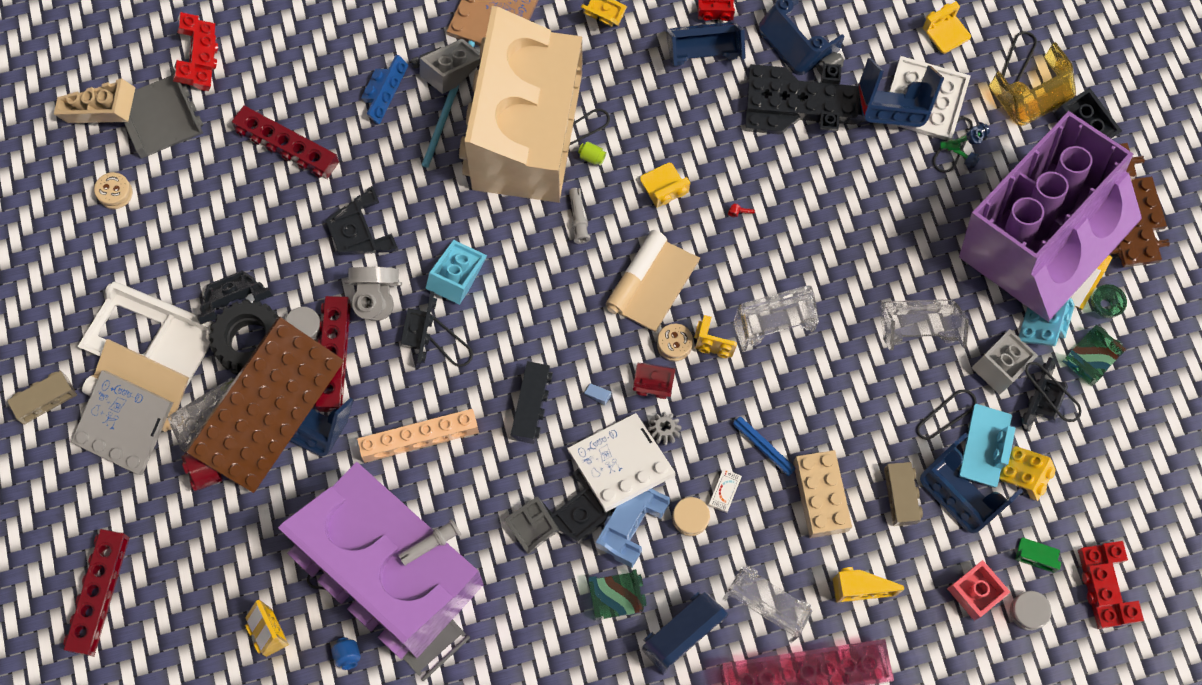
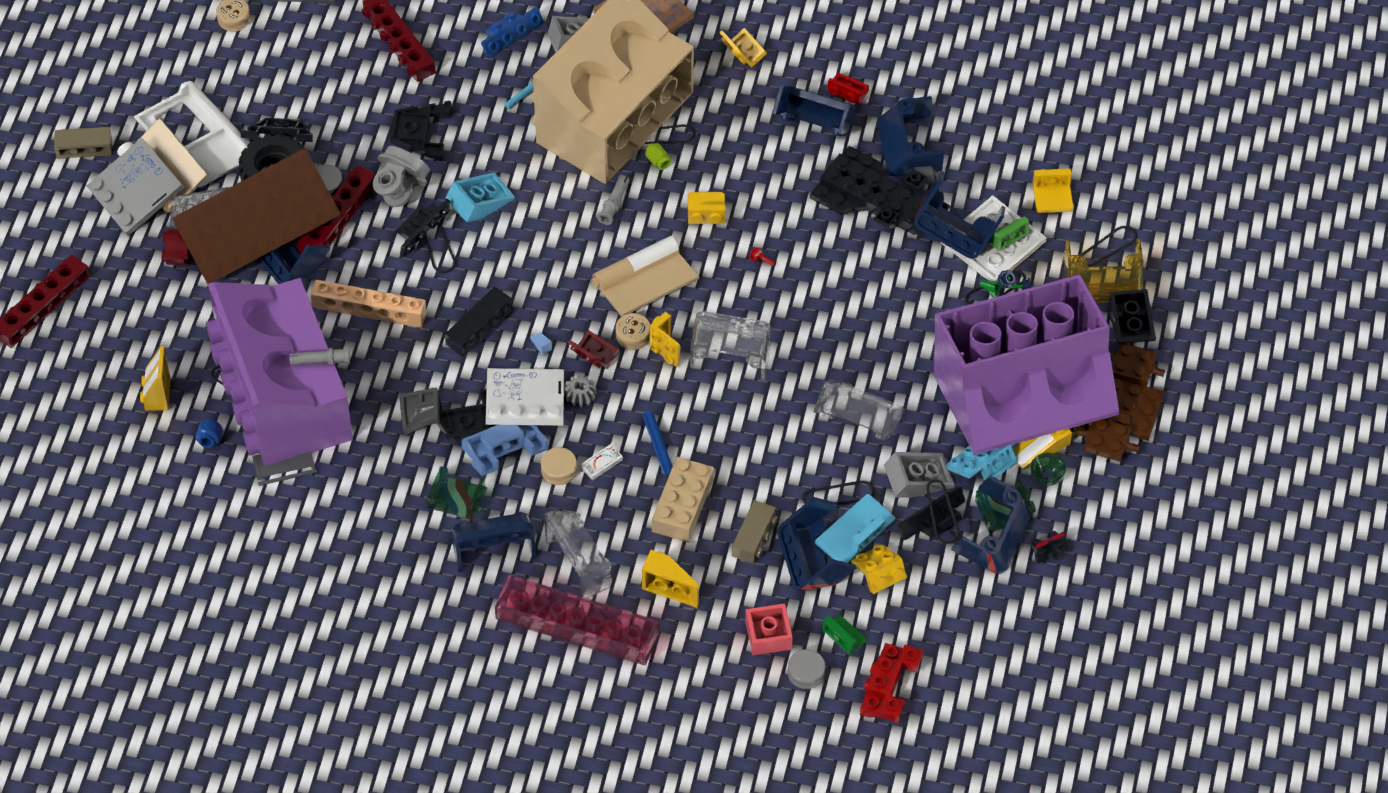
camera: 30 degrees right, 15 degrees down
none -> dark blue windscreen [951,475,1030,574]
none -> bright green bracket [989,216,1029,251]
none -> black hips [1031,530,1068,563]

